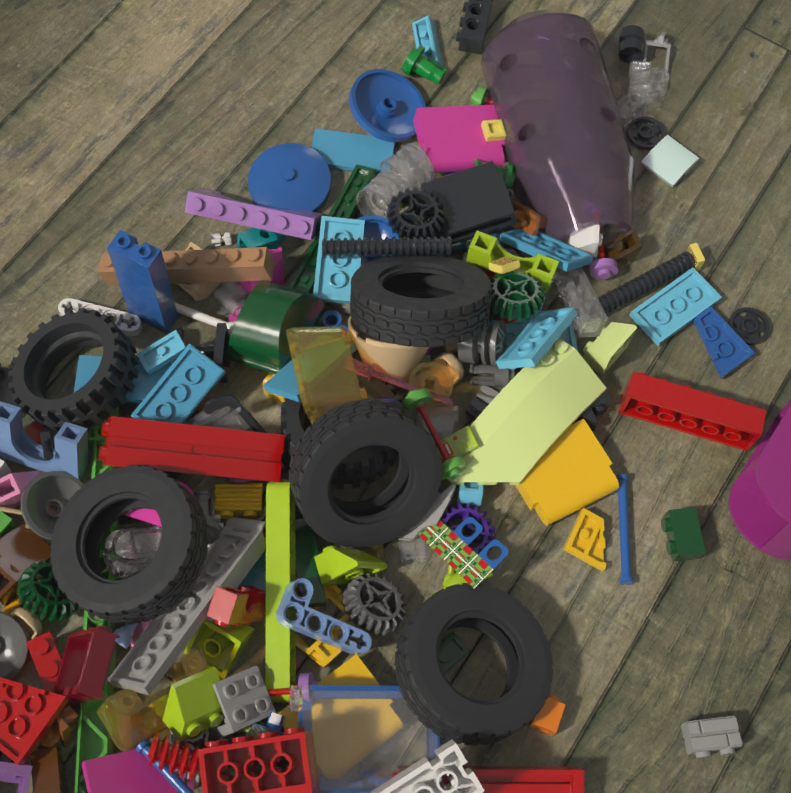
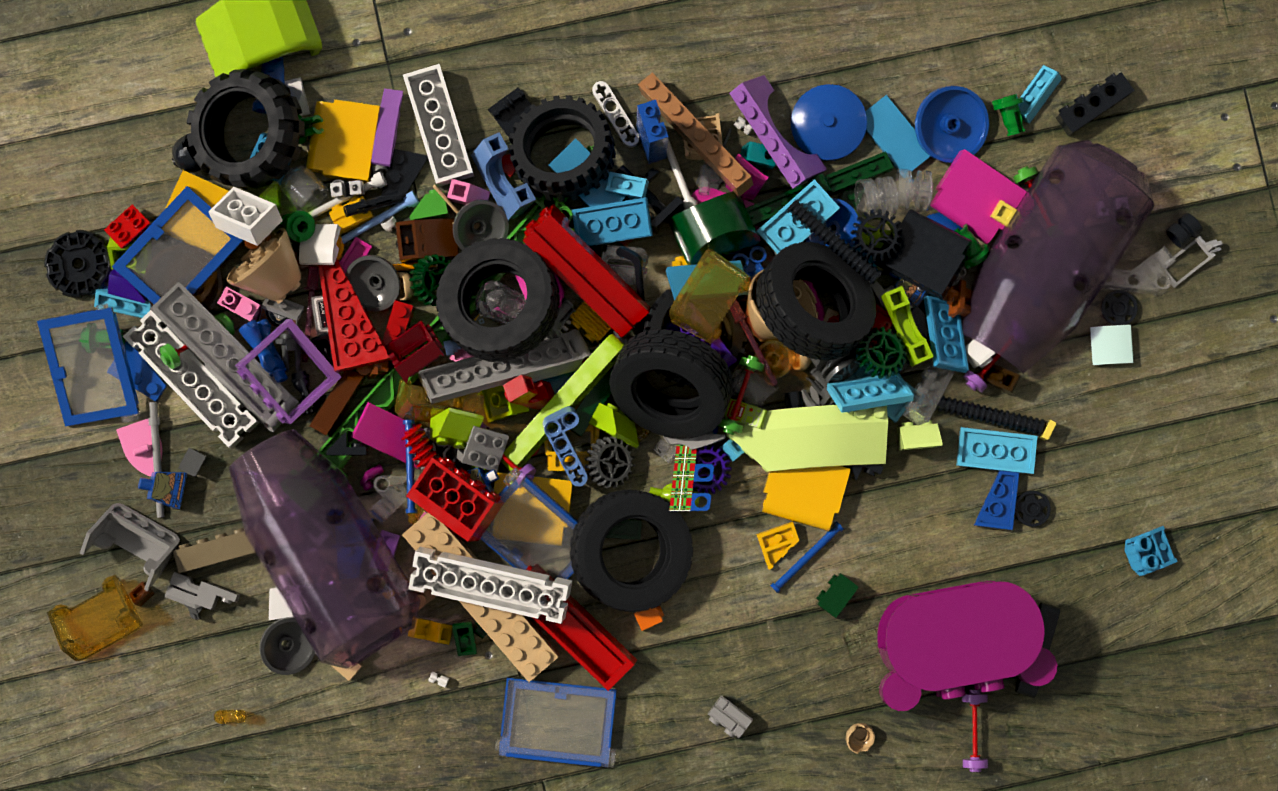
camera: 45 degrees right, 20 degrees up
black bar [39,429,54,460] -> none
light yellow tile [488,257,520,274] -> none
red brick [618,372,767,451] -> none

